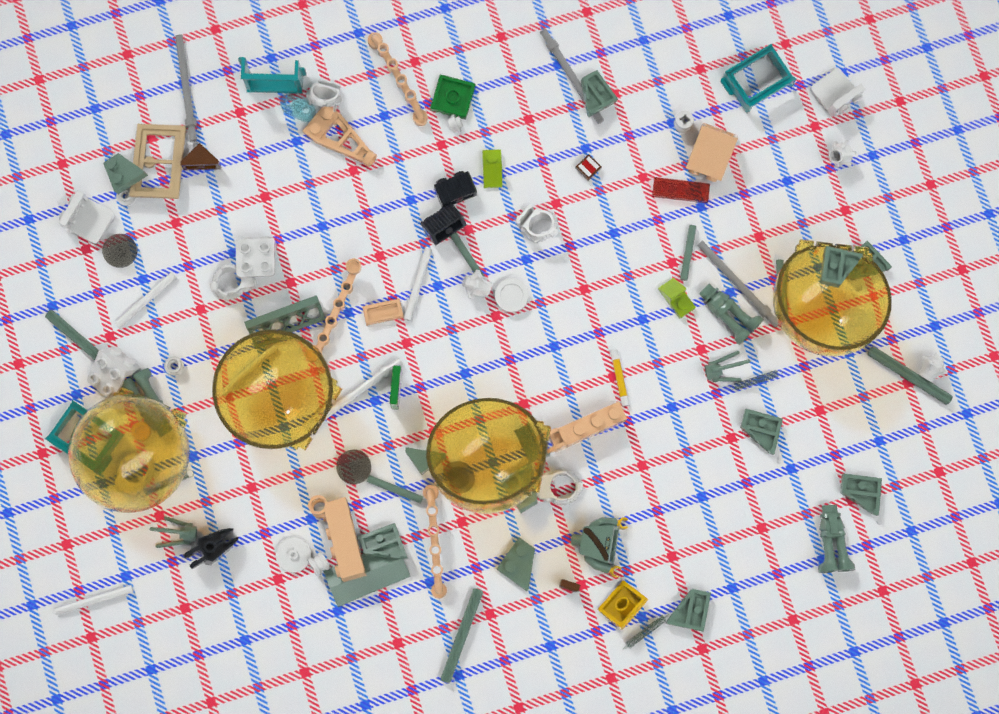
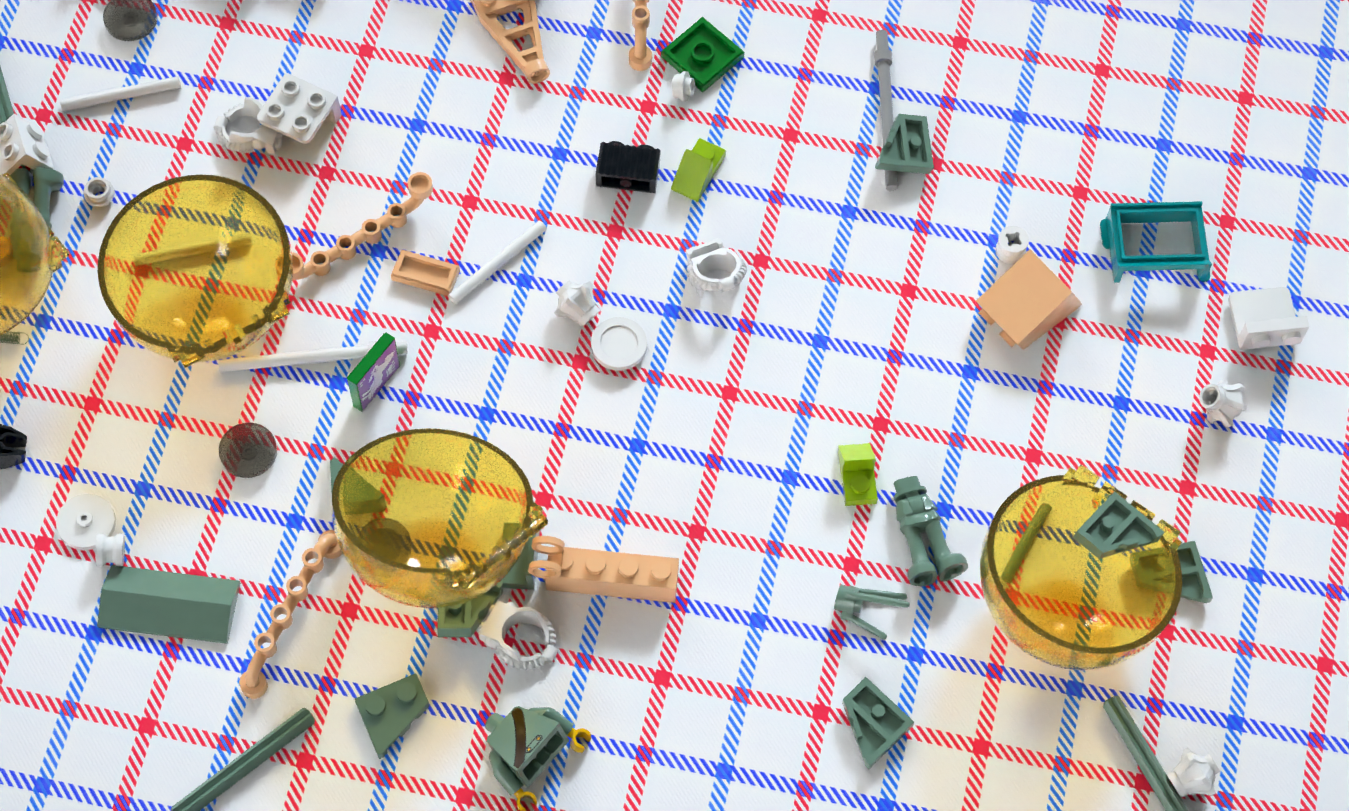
camera: 35 degrees right, 15 degrees down
sand green fence [244,295,326,347] -> none
light nougat hinge [308,495,367,582] -> none
sand green wing [358,523,407,559] -> none
sand green bar [367,475,424,504] -> none
black brick [420,203,467,246] -> none
sand green bar [450,233,485,277] -> none
reddish brown tile [559,579,581,593] -> none
tile [575,154,602,181] -> none
yellow bar [610,349,629,407] -> none
clear red plate [652,177,710,203] -> none
sand green bar [680,225,697,281] -> none
light grey bar [697,240,781,328] -> none
piece [729,370,783,391] -> none

